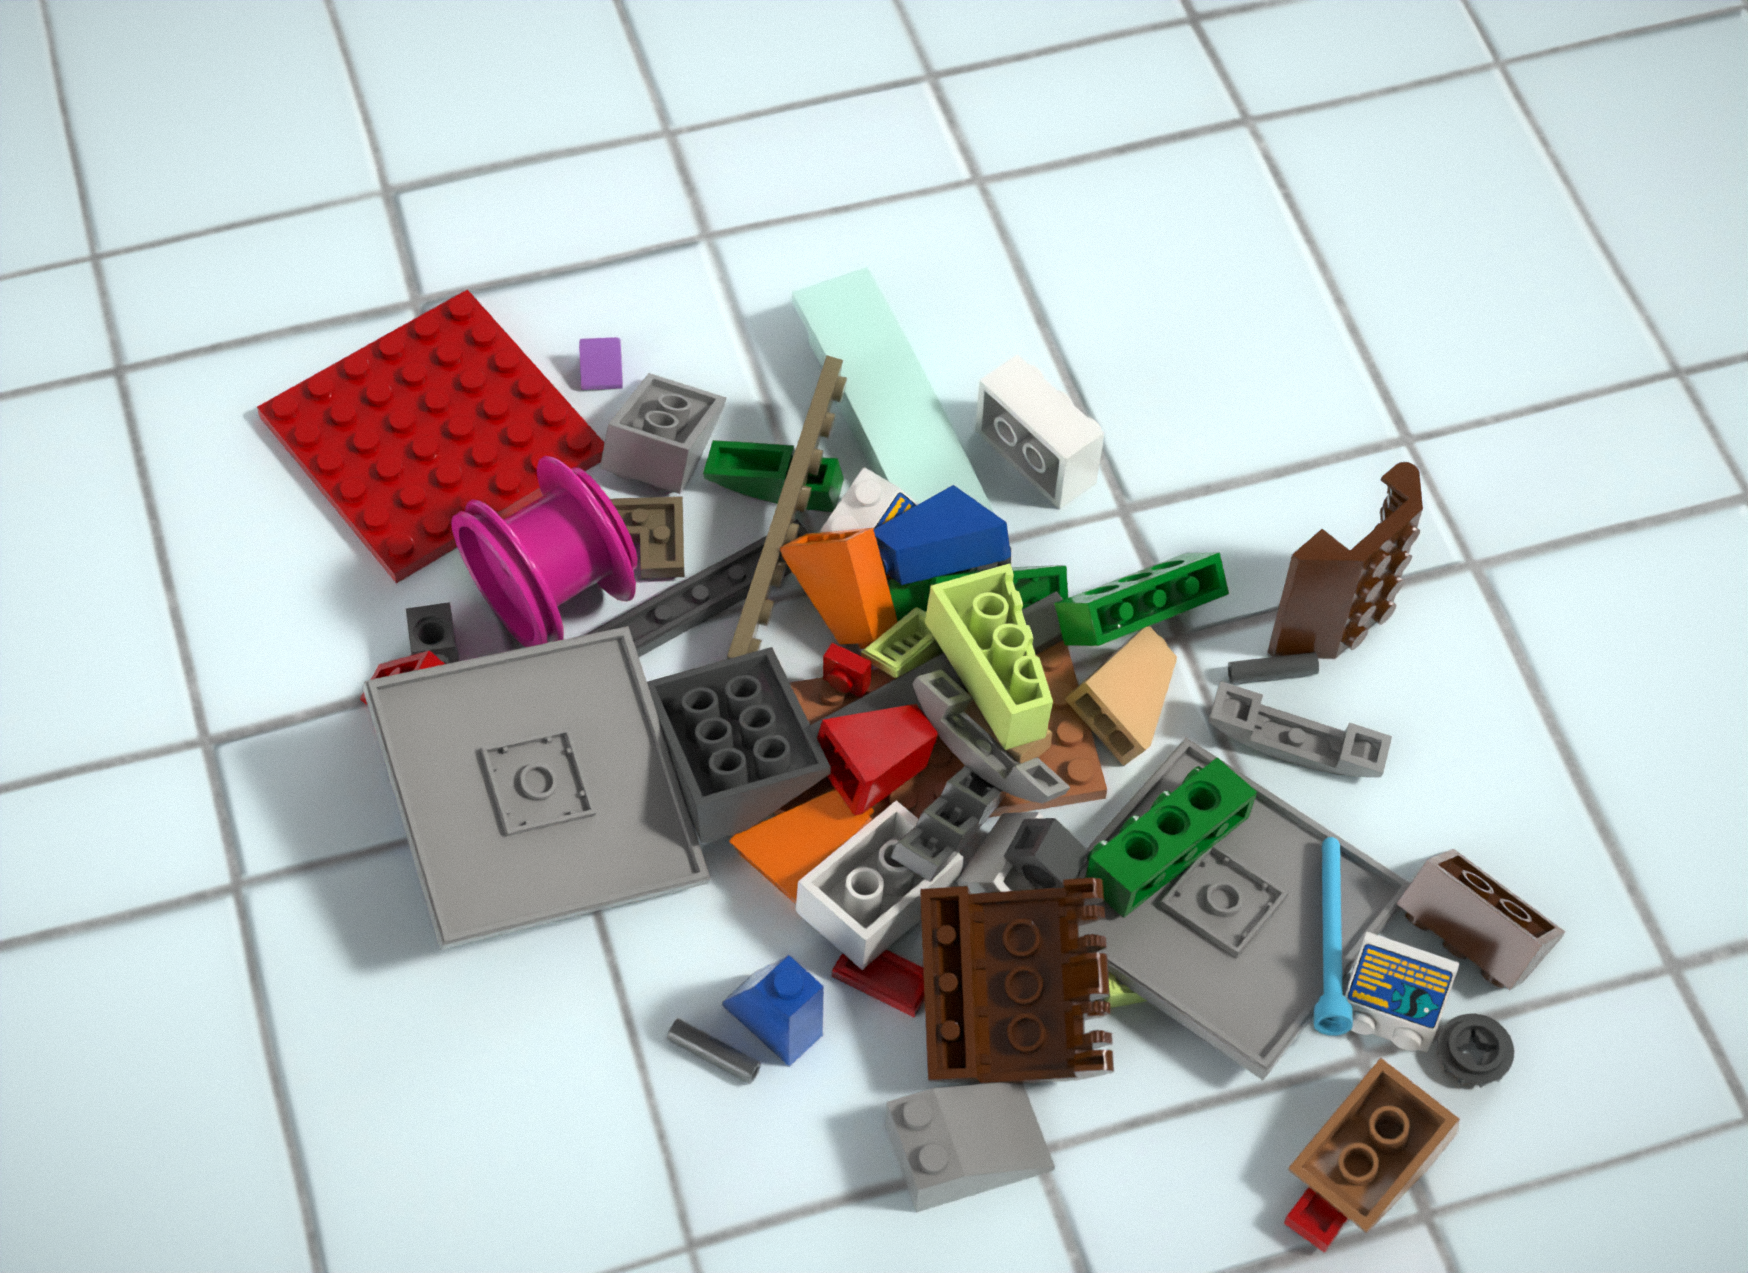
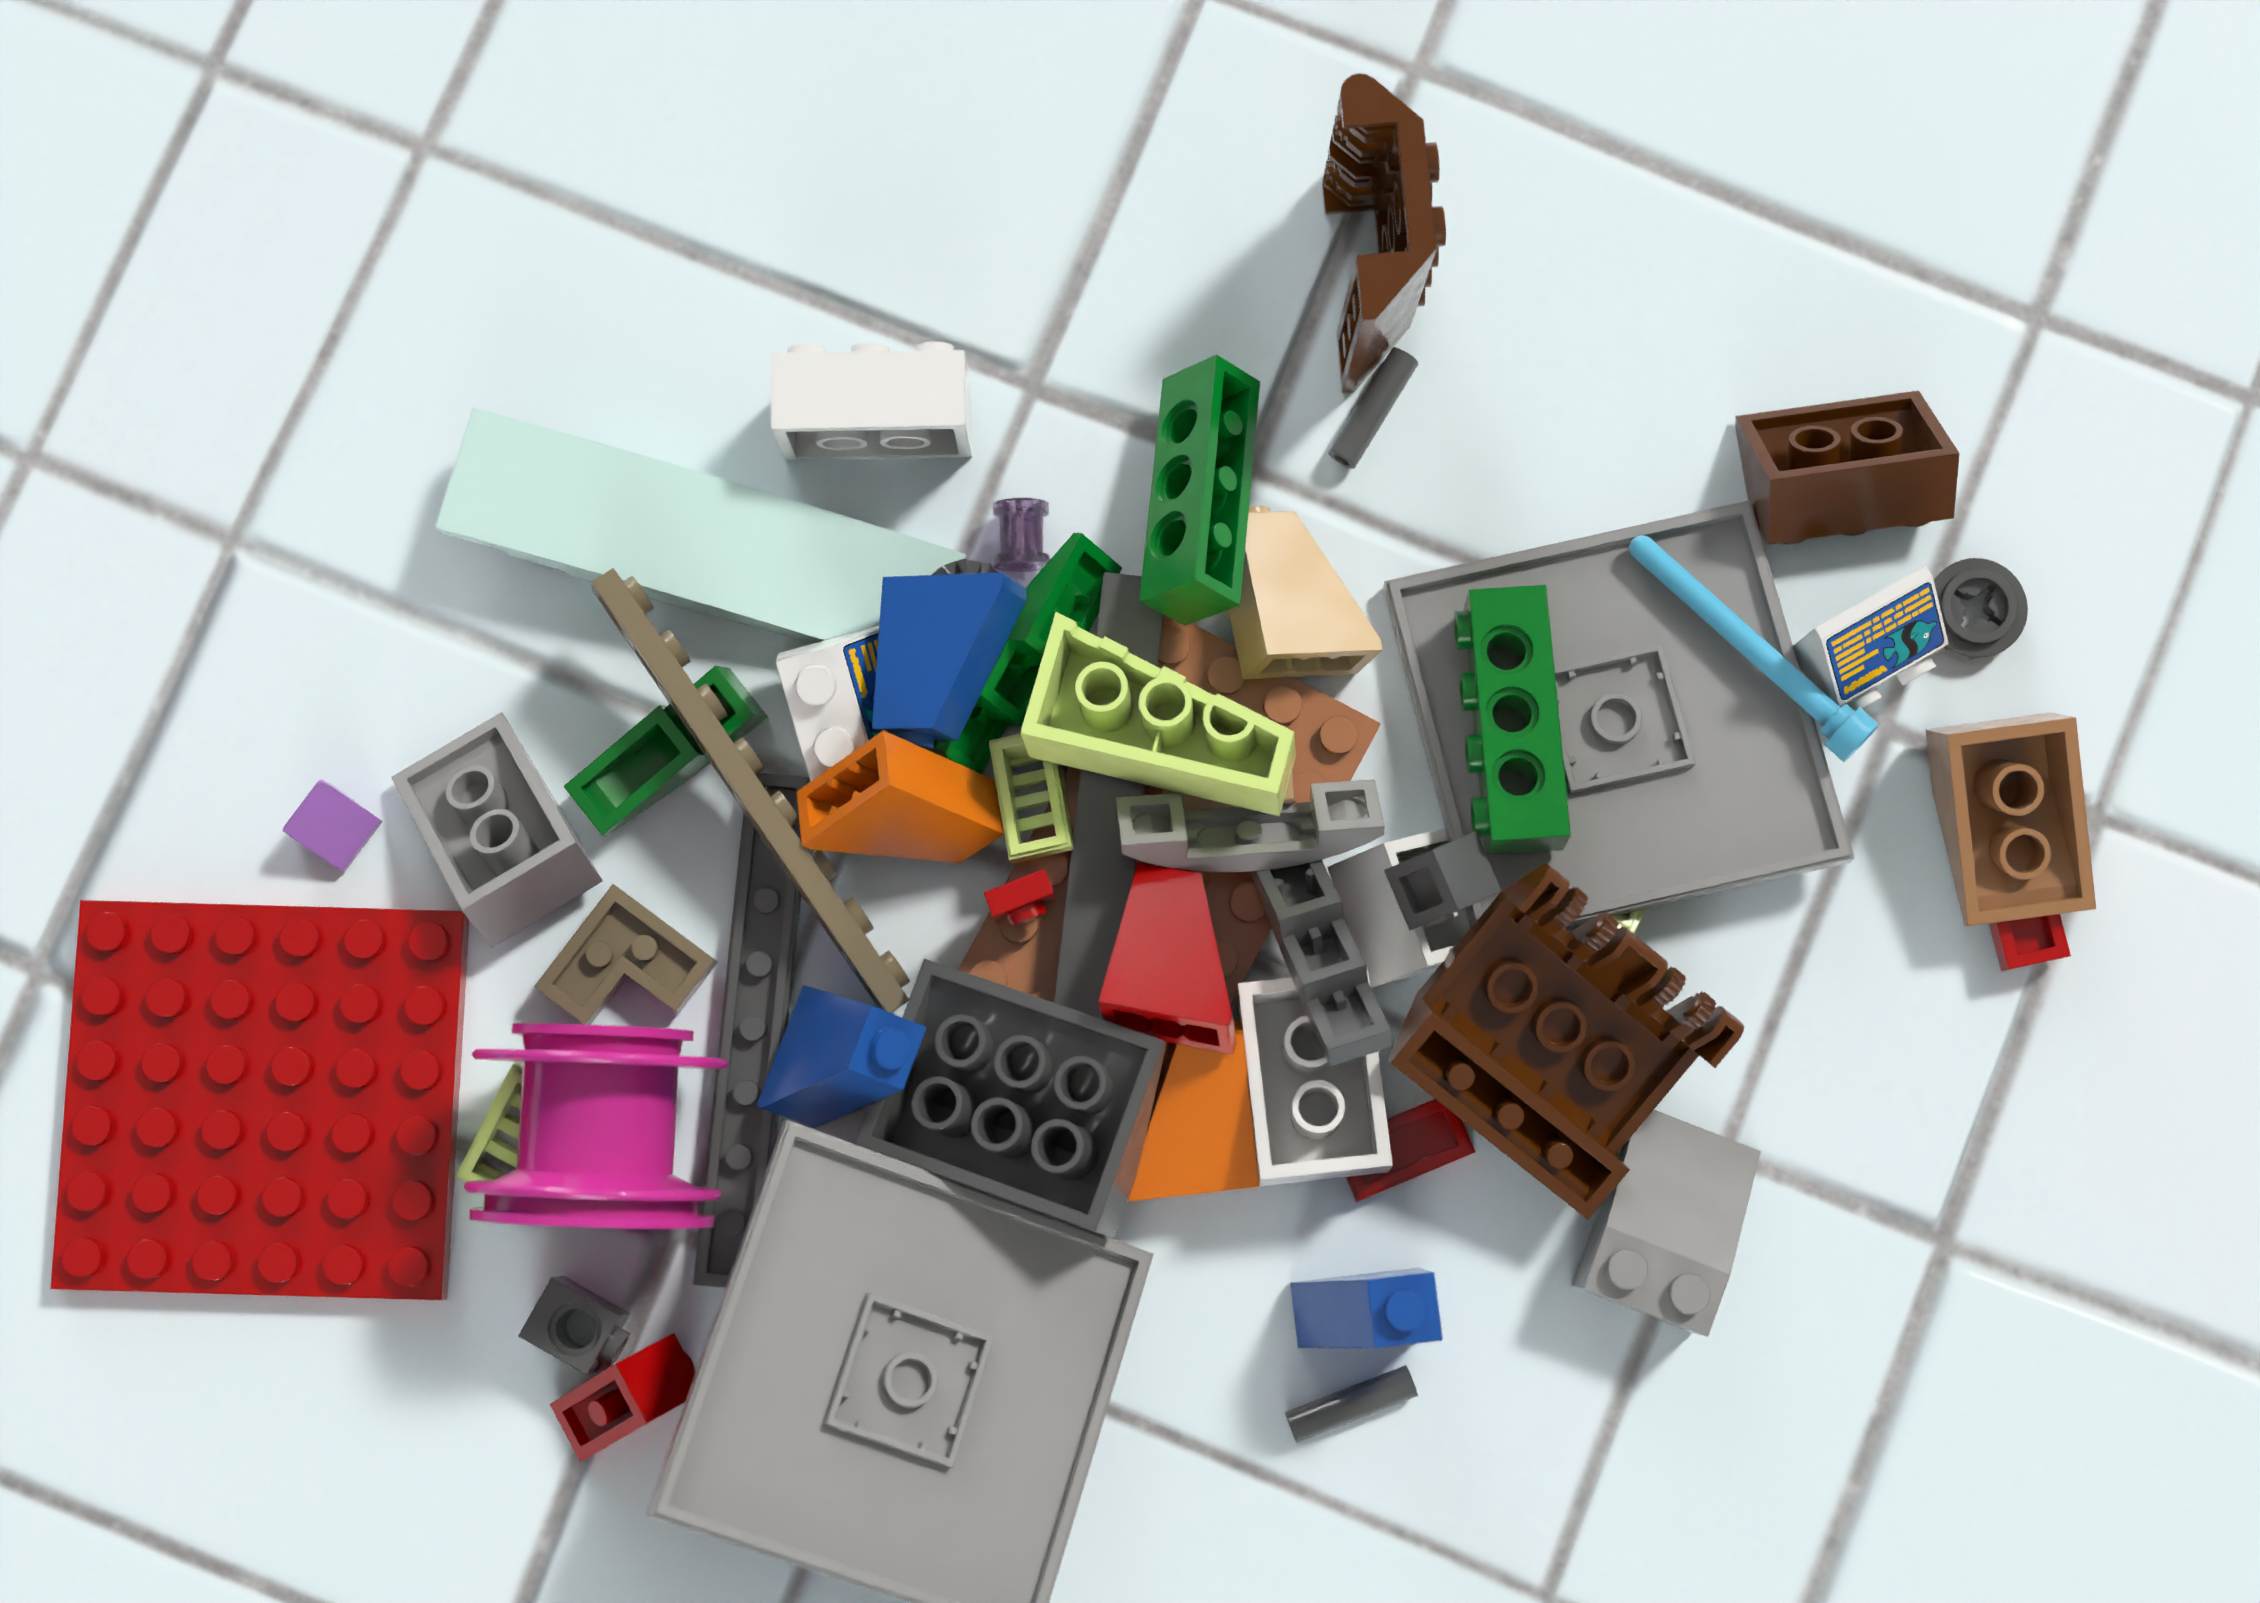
camera: 50 degrees left, 25 degrees up
light grey slope [1208,681,1392,778] -> none
none -> blue slope [756,985,927,1128]
none -> clear purple bush [993,498,1050,572]

